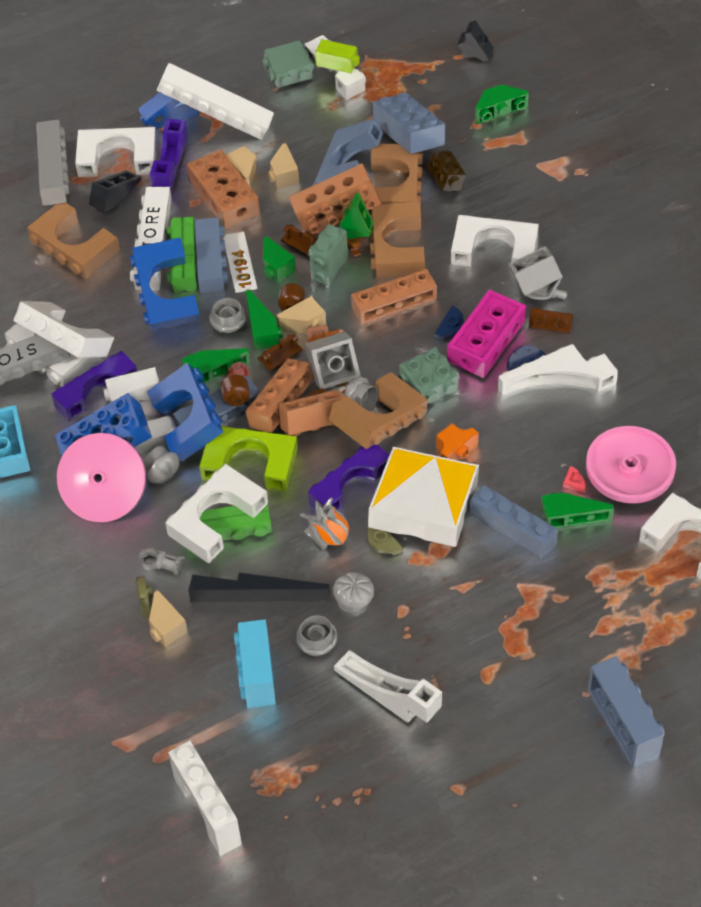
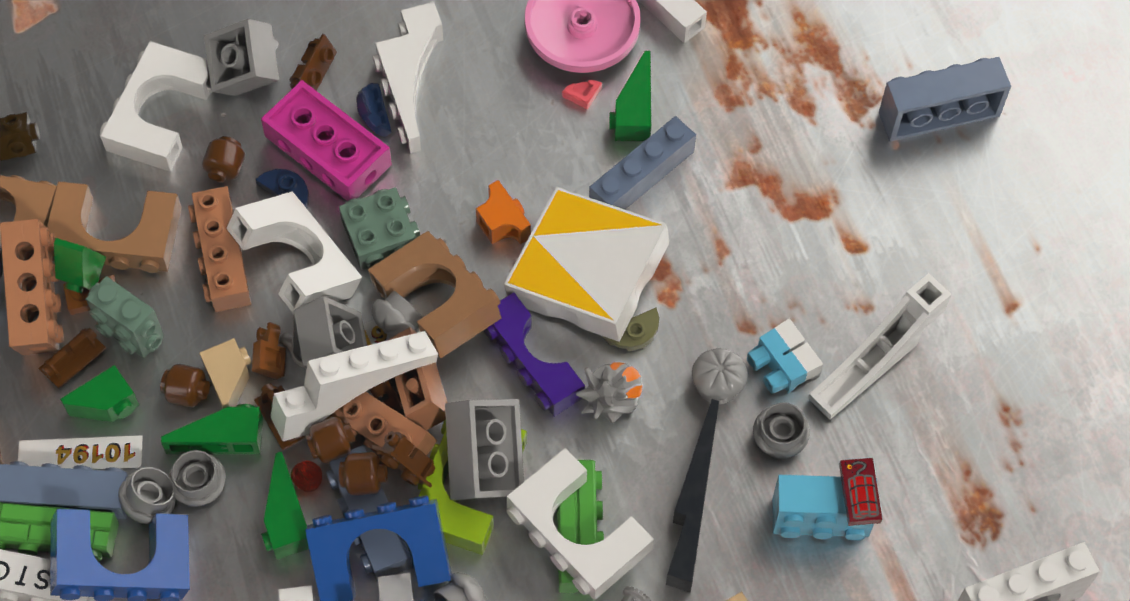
camera: 85 degrees left, 10 degrees up
none -> light grey piece [119,467,175,524]
none -> reddish brown head [202,136,246,183]
none -> white arch [226,191,362,314]
none -> white arch [271,331,438,441]
none -> reddish brown head [306,417,356,463]
none -> reddish brown hinge [372,431,435,488]
none -> light grey slope [445,399,524,500]
none -> medium azure hips [747,318,823,394]
none -> tile [839,458,882,526]

